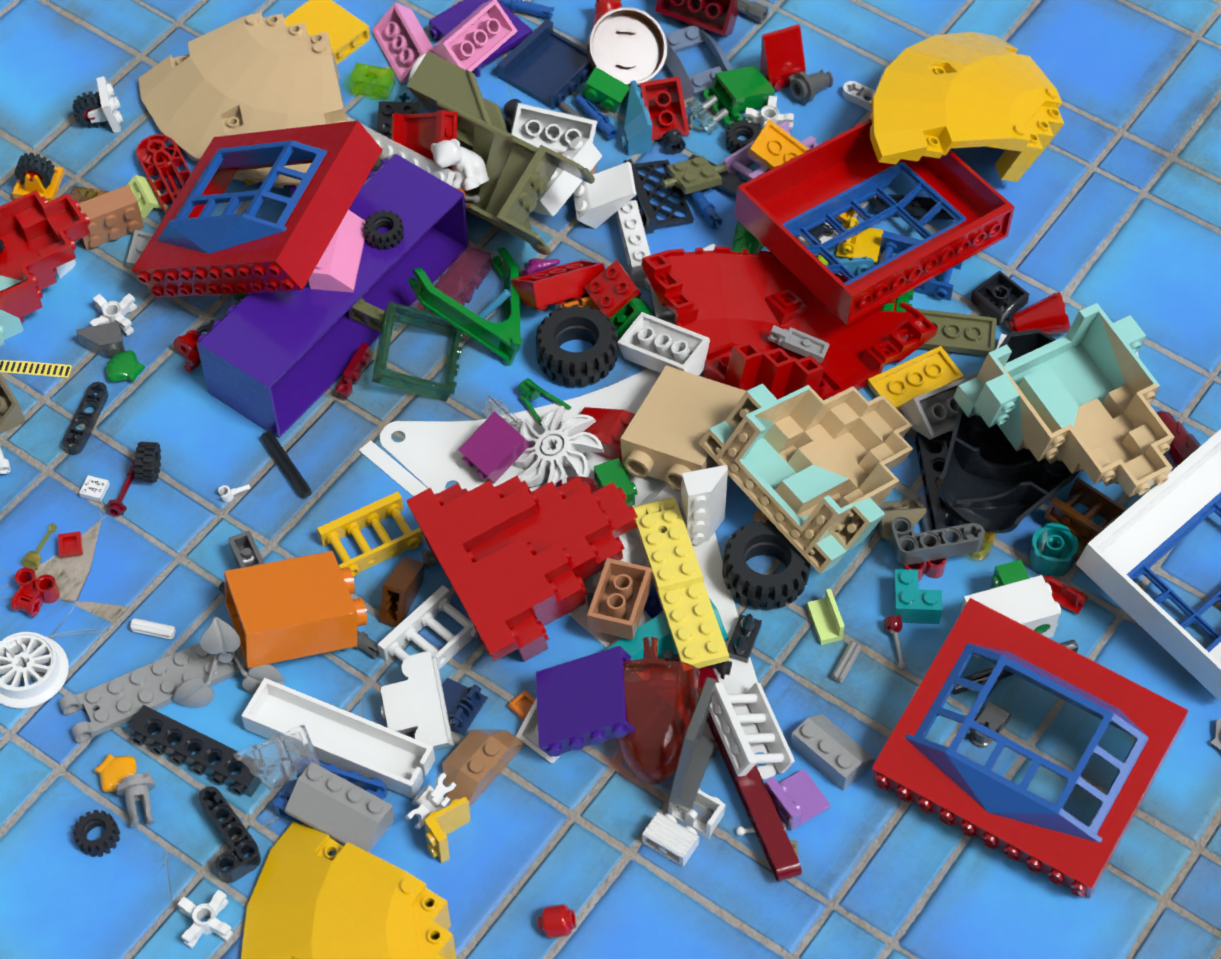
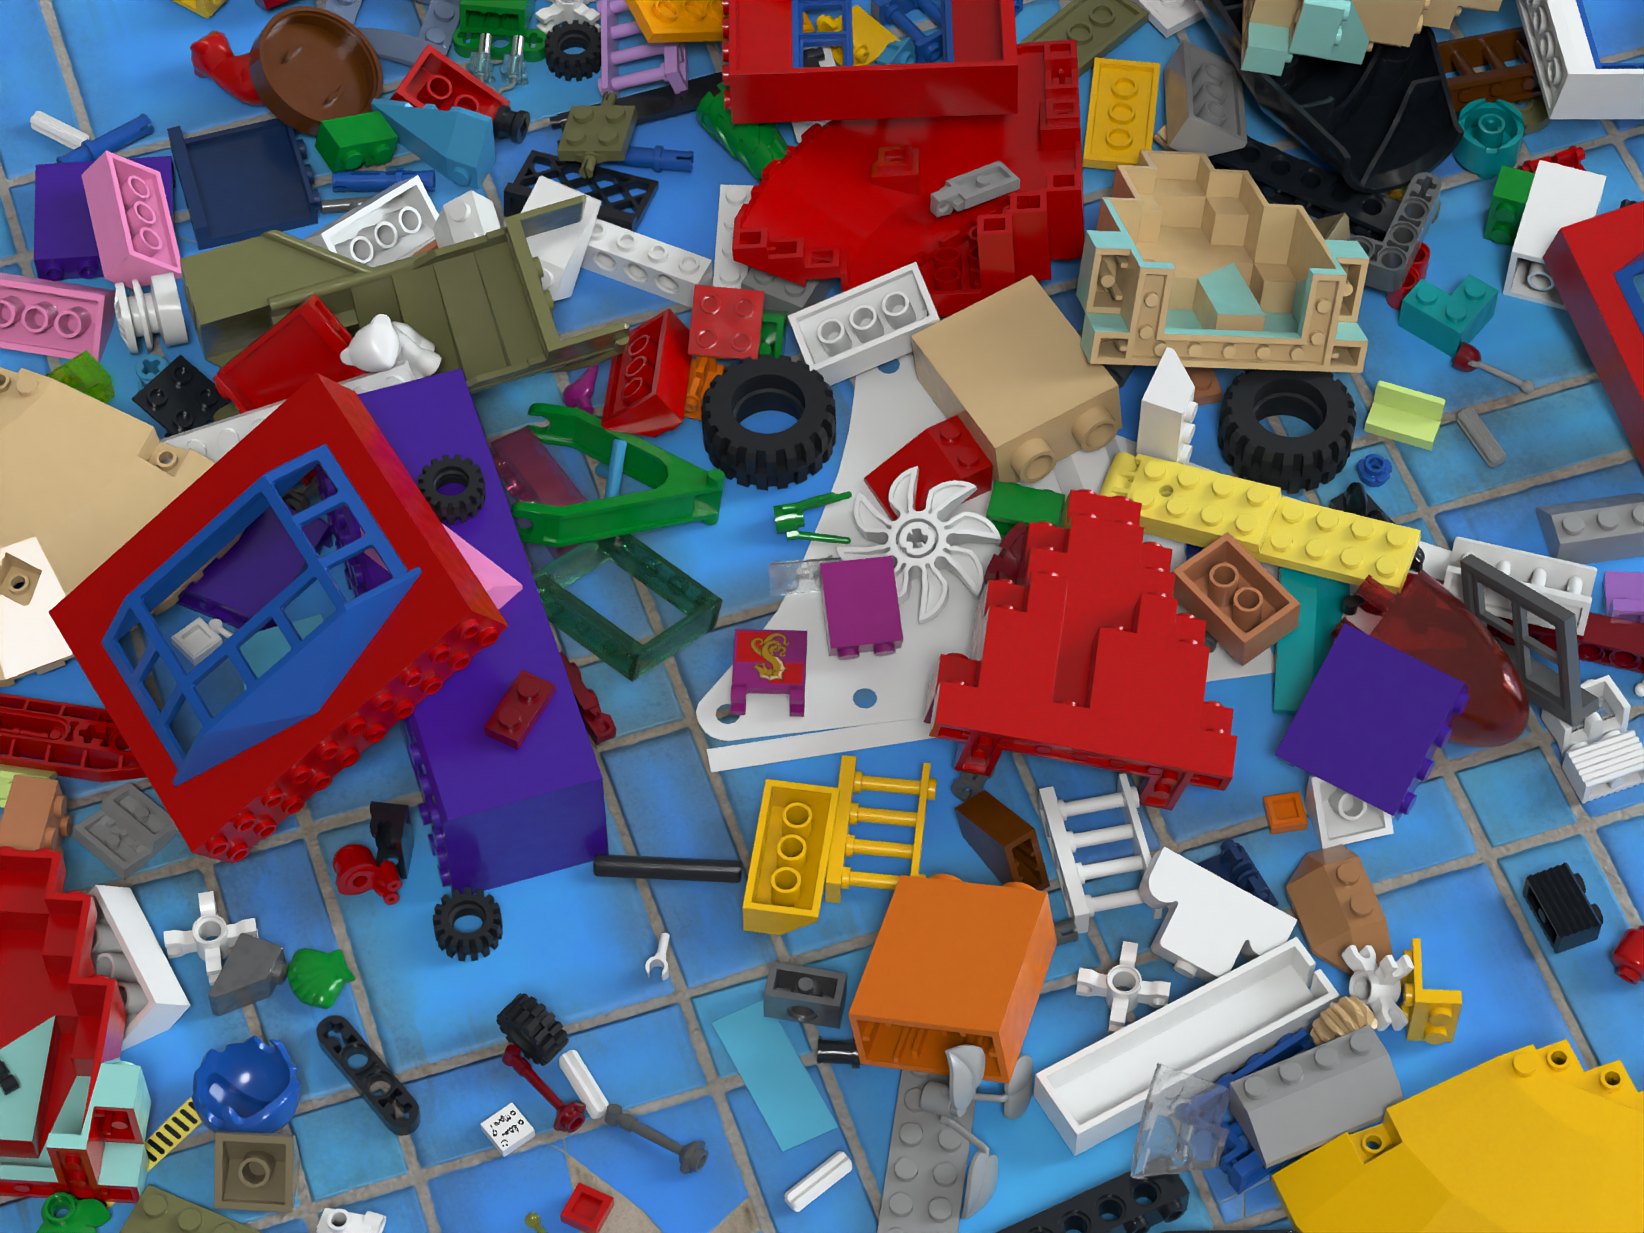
camera: 55 degrees left, 0 degrees up
none -> white slope [88,885,190,1051]
none -> white tile [171,617,223,666]
none -> blue piece [192,1036,301,1134]
none -> black tyre [433,887,503,962]
none -> dark red plate [484,670,556,750]
none -> white axle [558,1050,609,1119]
none -> dark grey piece [605,1104,708,1174]
none -> medium azure sticker [711,999,838,1152]
none -> flag [731,629,807,717]
none -> yellow slope [742,779,840,935]
none -> white pin [1076,941,1171,1035]
none -> tan gear [1310,996,1378,1046]
none -> blue plate [1357,454,1392,487]
none -> black brick [1522,862,1603,954]

